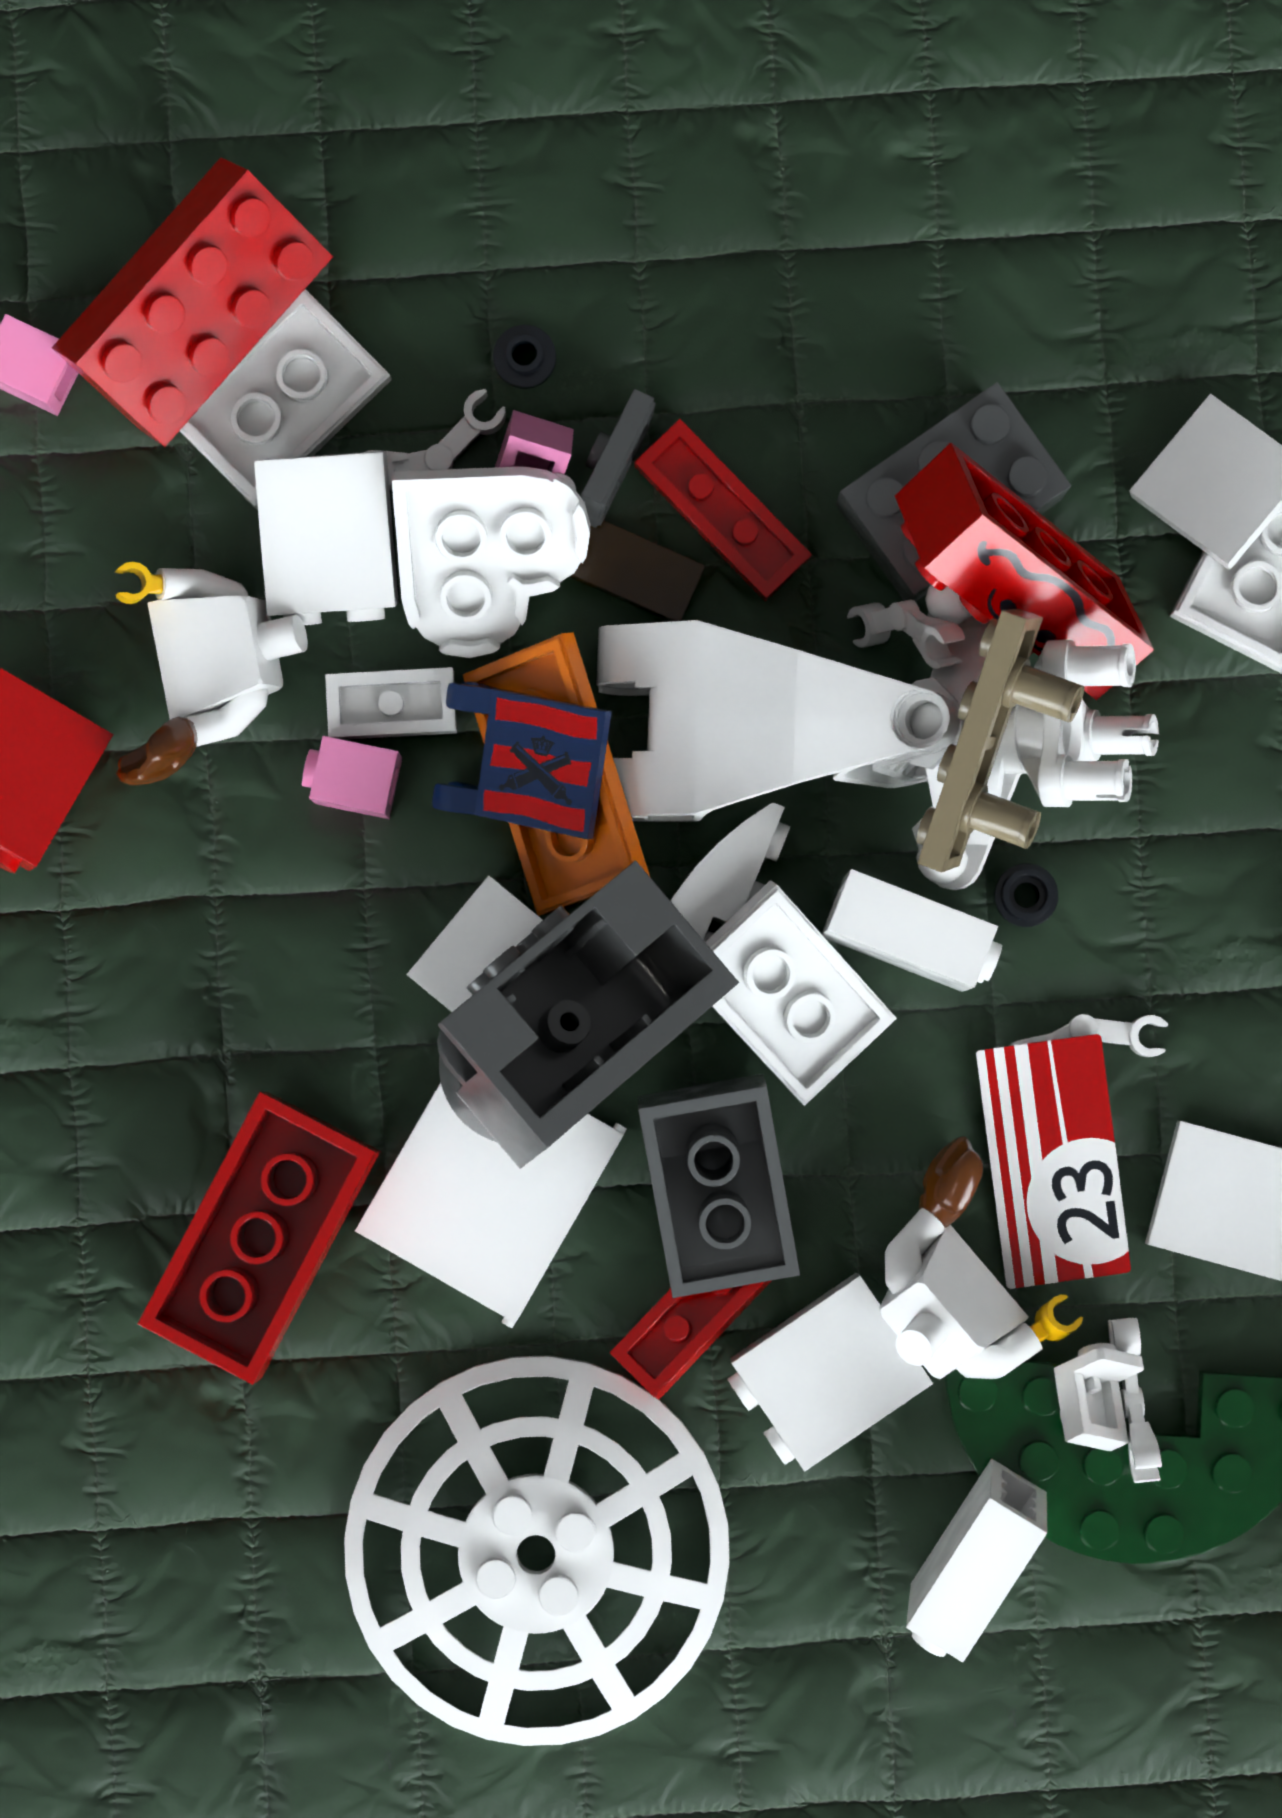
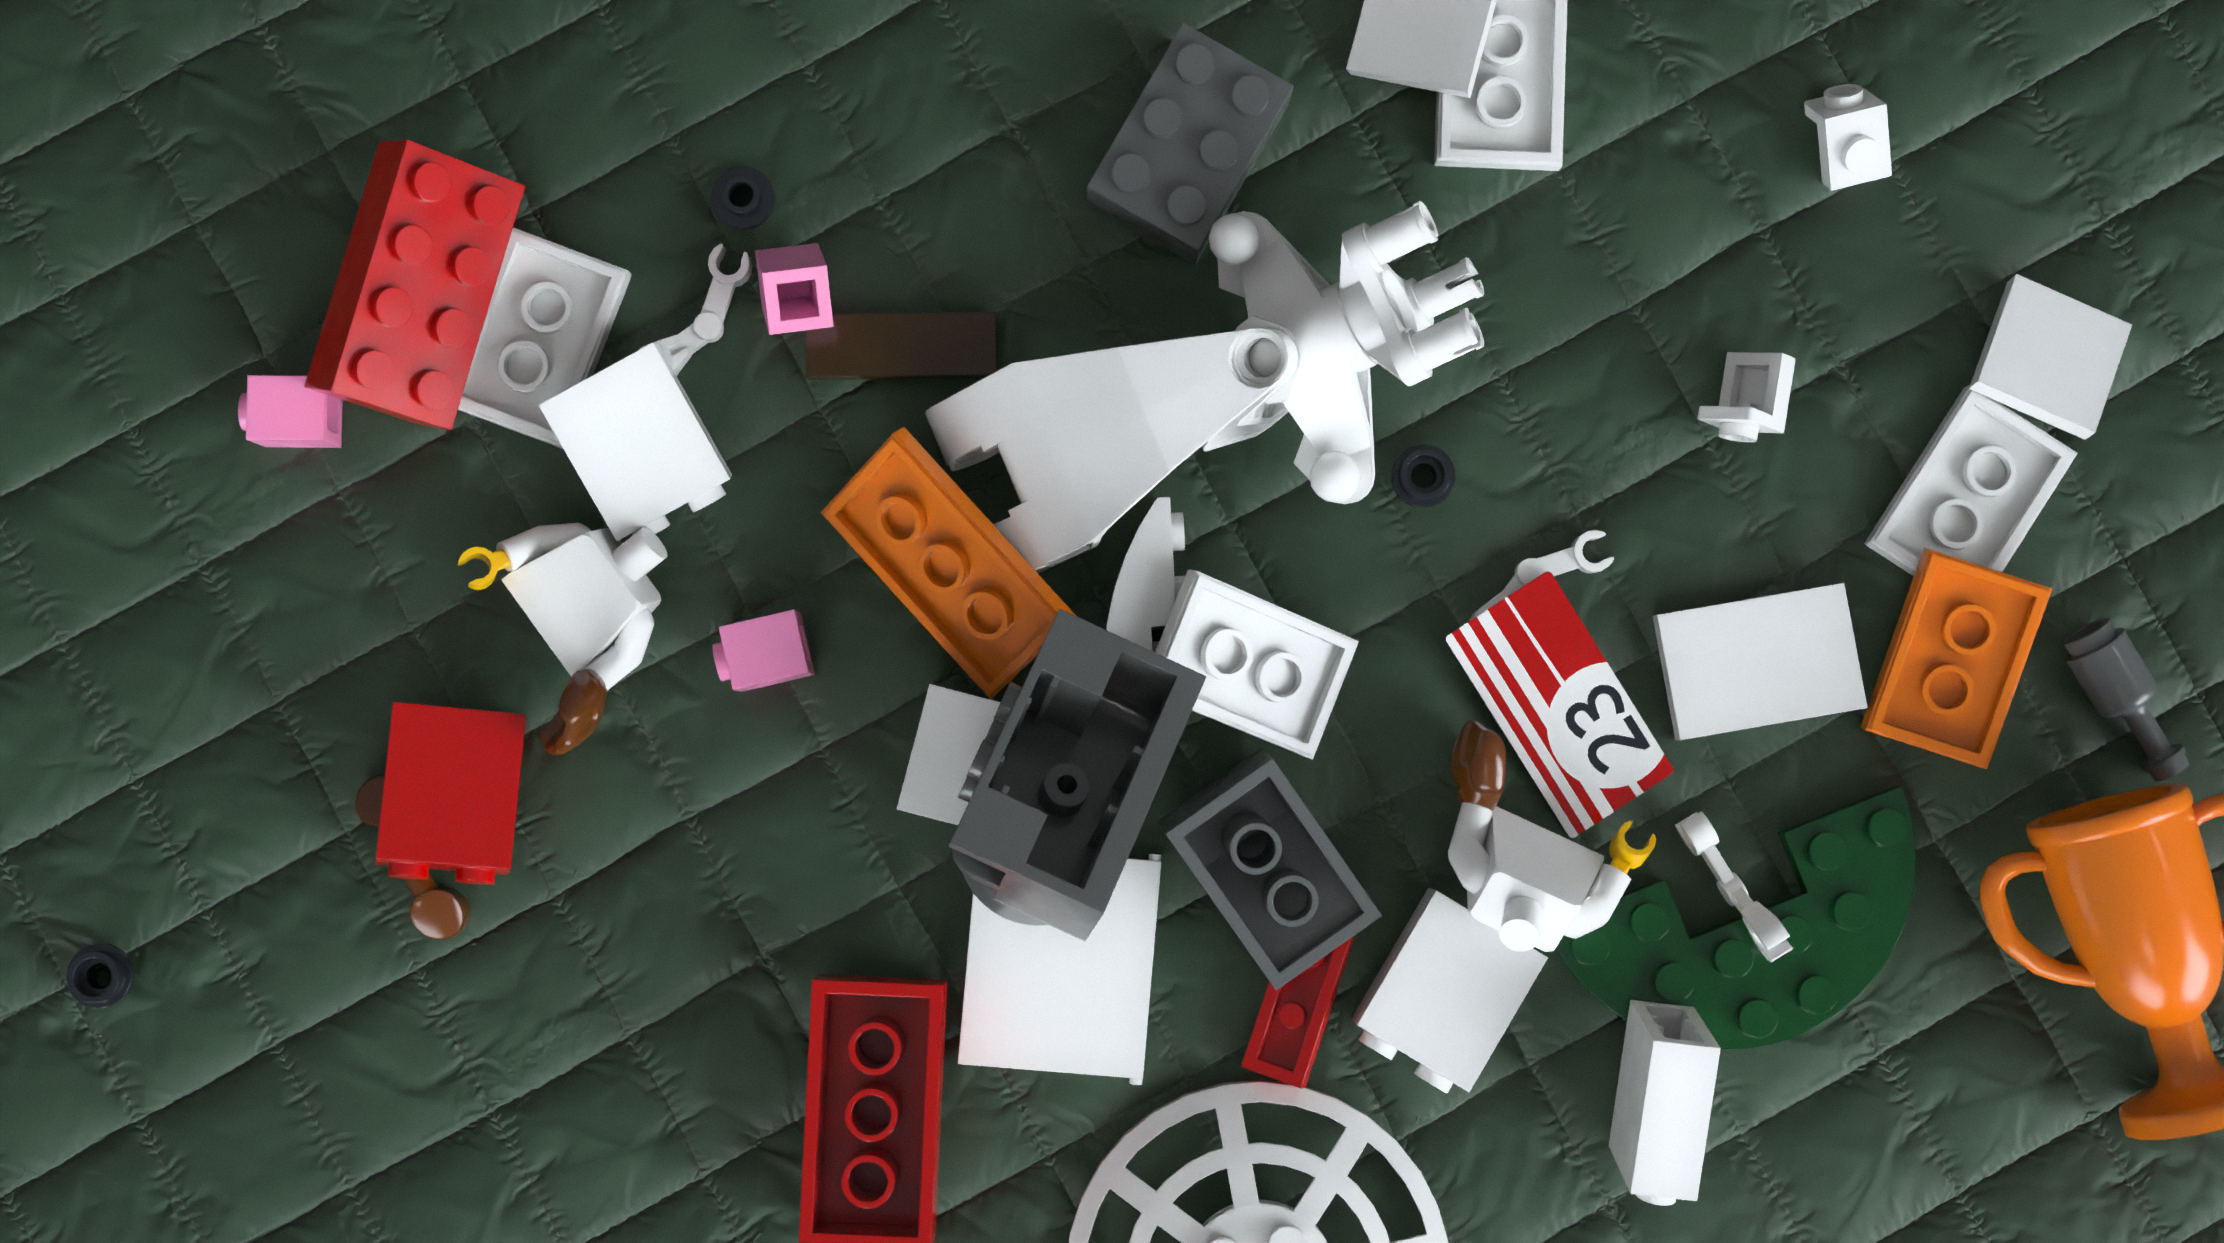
camera: 30 degrees left, 0 degrees up
white plate [325,667,457,740] -> none
white plate [392,466,591,658] -> none
flag [432,681,612,840] -> none
dark grey plate [581,389,656,528] -> none
red plate [634,419,812,602] -> none
white brick [822,869,1003,992] -> none
white piece [847,599,965,669] -> none
red brick [894,443,1154,700] -> none
dark tan plate [916,609,1084,873] -> none
white bracket [1053,1343,1144,1451] -> none

